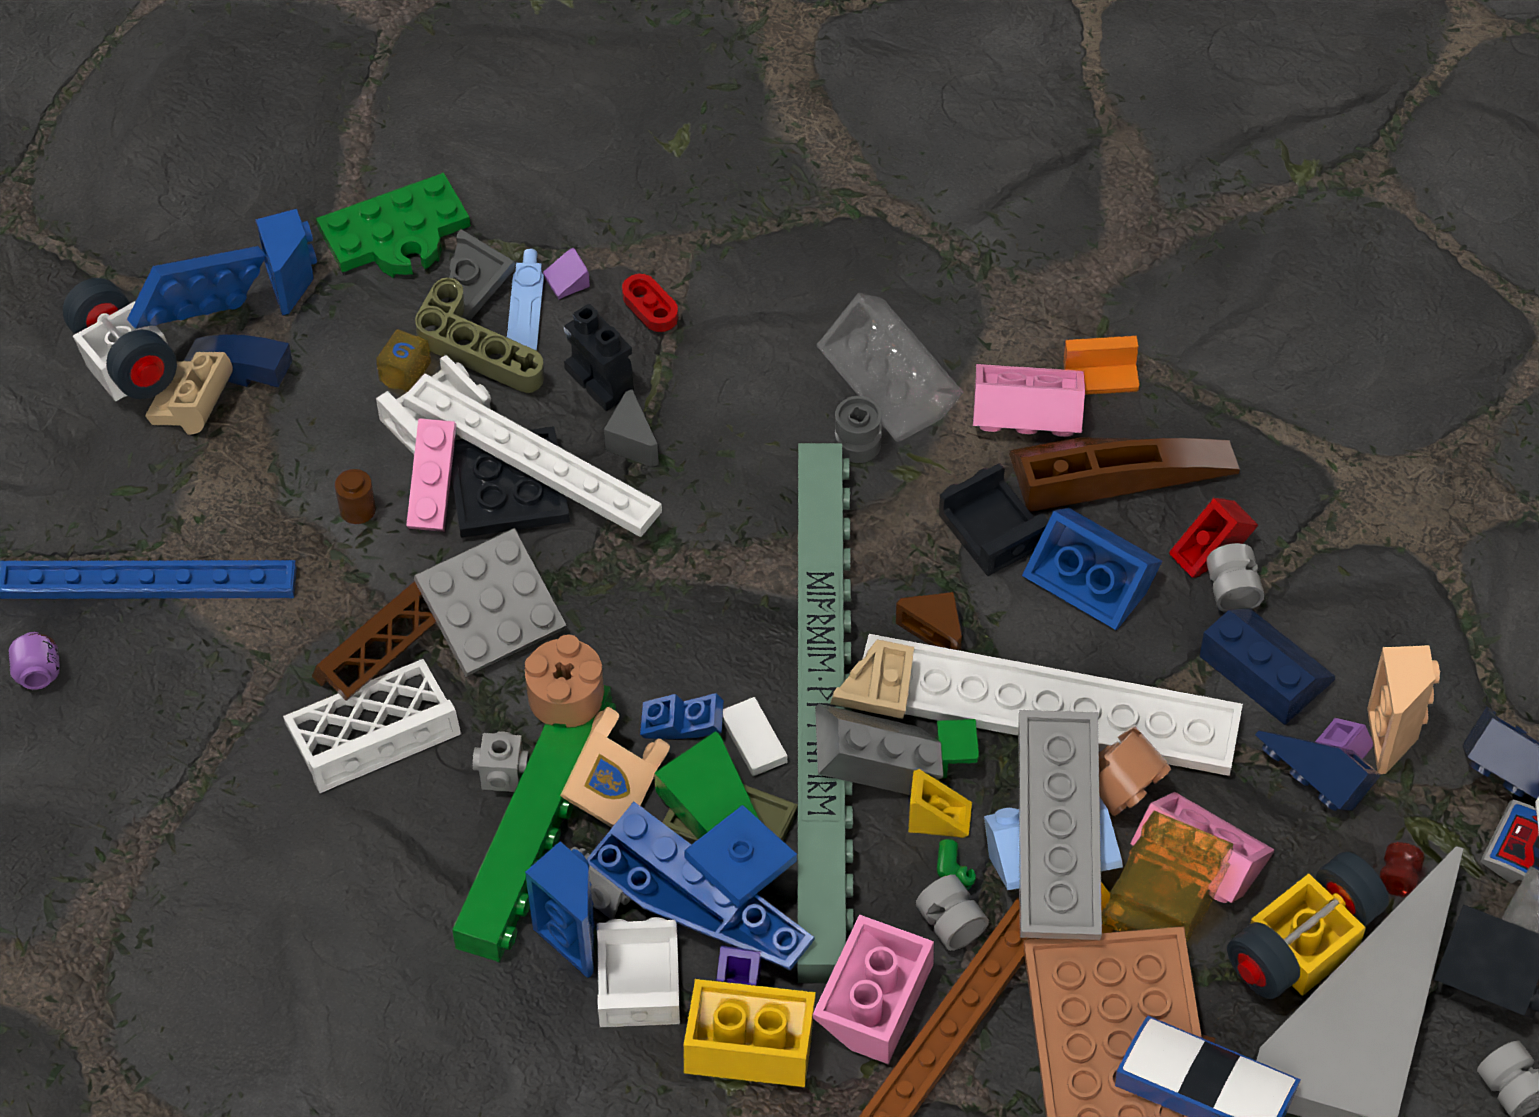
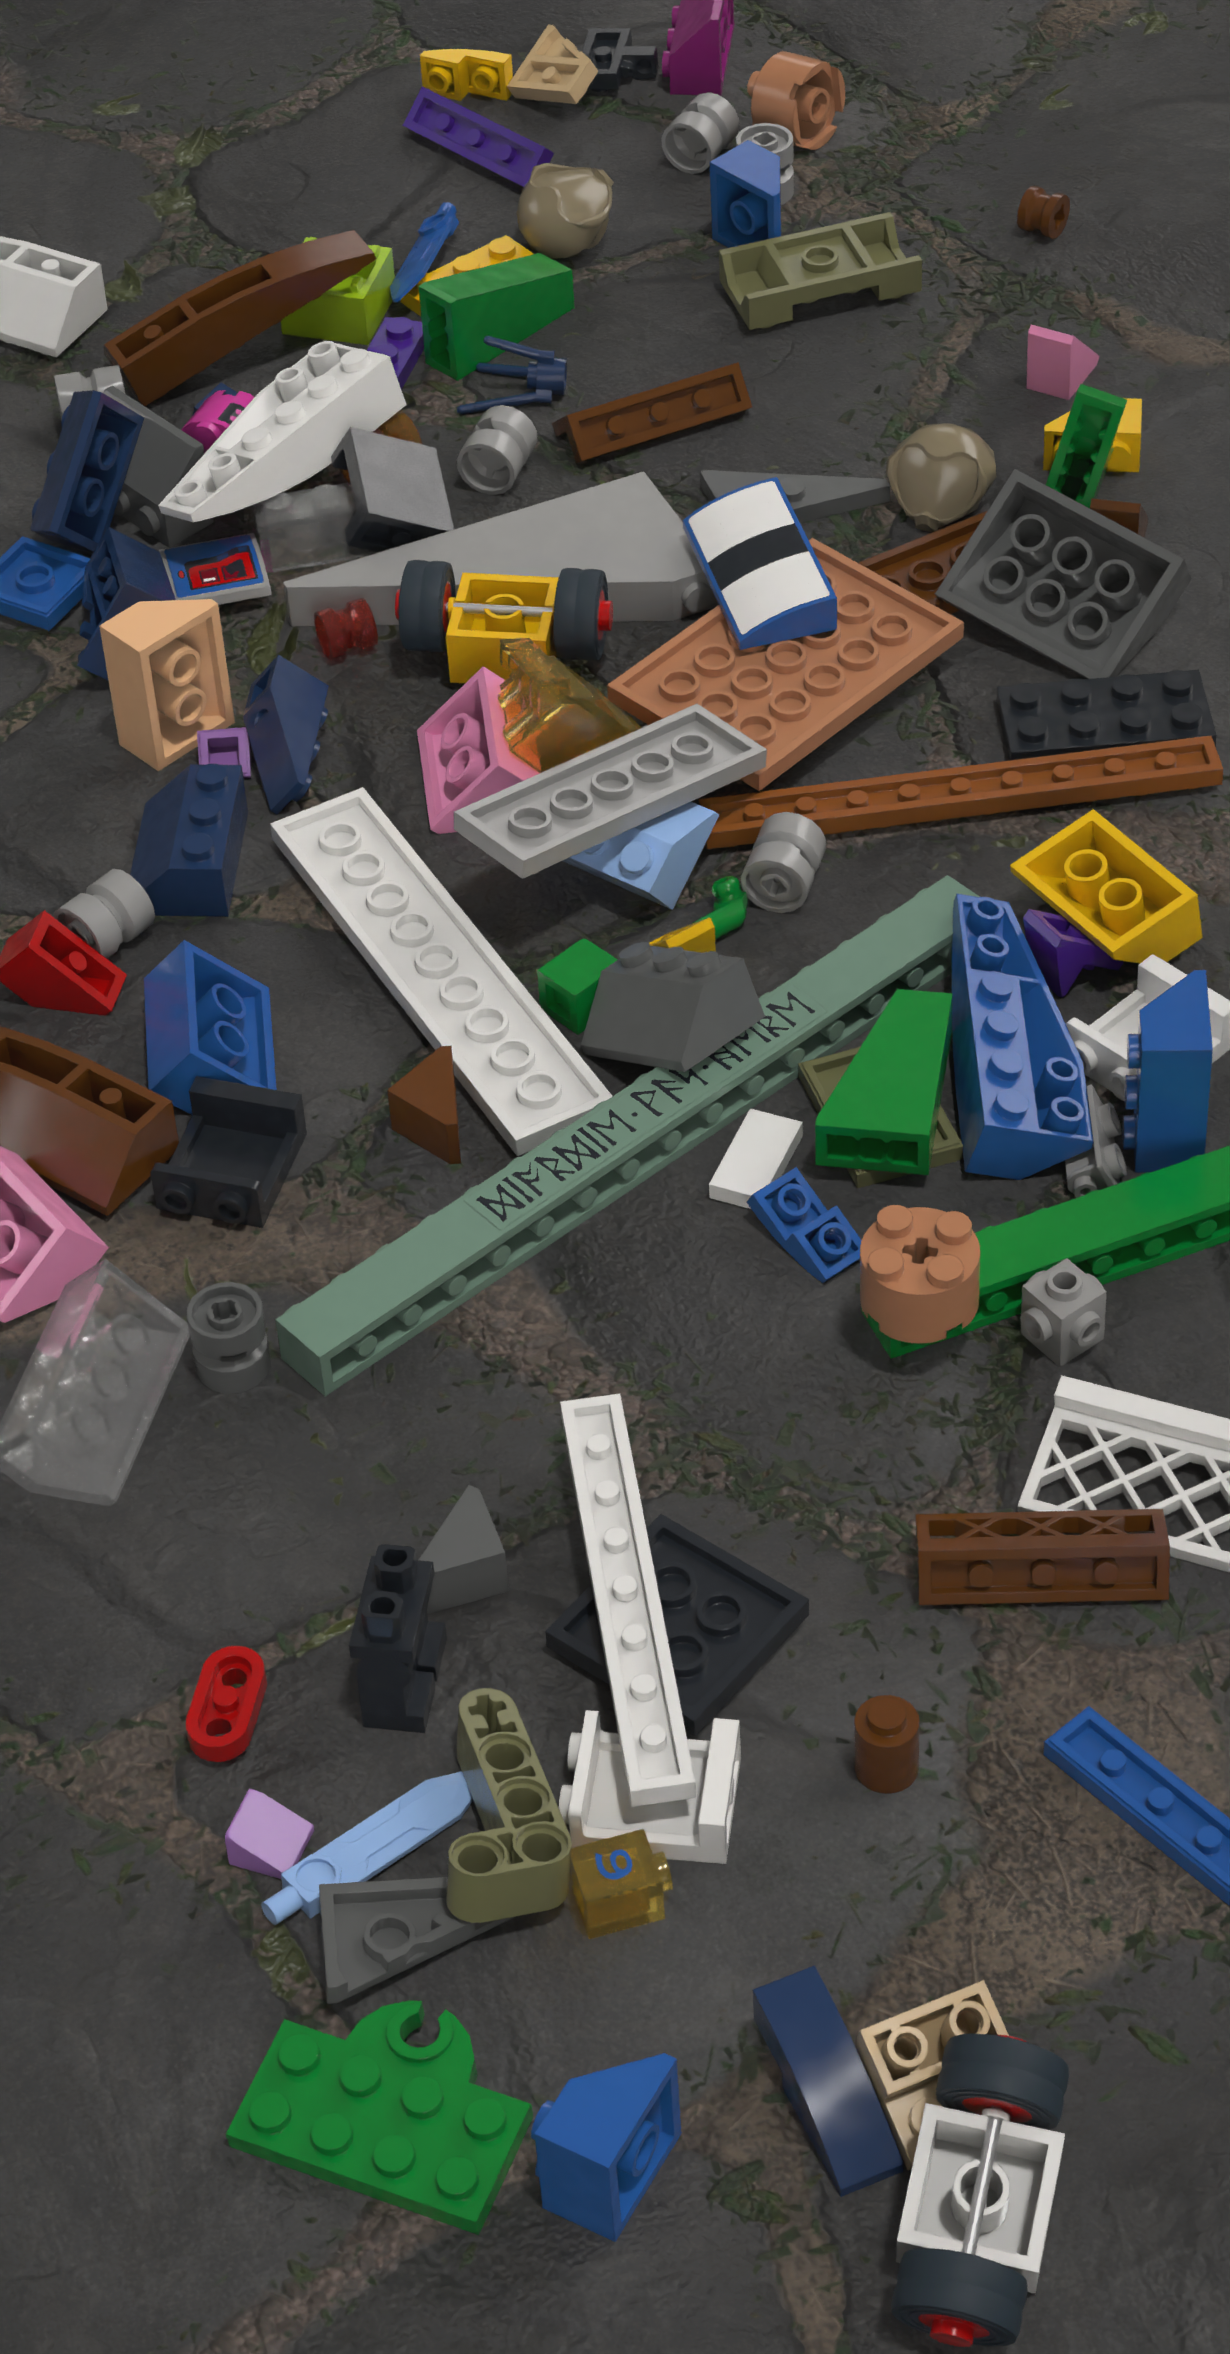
camera: 130 degrees left, 10 degrees down
blue plate [127,246,266,329] -> none
bright pink plate [406,419,457,532] -> none
light grey plate [414,528,566,677] -> none
light nougat flag [560,707,670,827] -> none
blue plate [684,805,797,908] -> none
bright pink slope [813,915,934,1064] -> none
tan wing [831,639,914,719] -> none
nougat brick [1099,726,1171,816] -> none

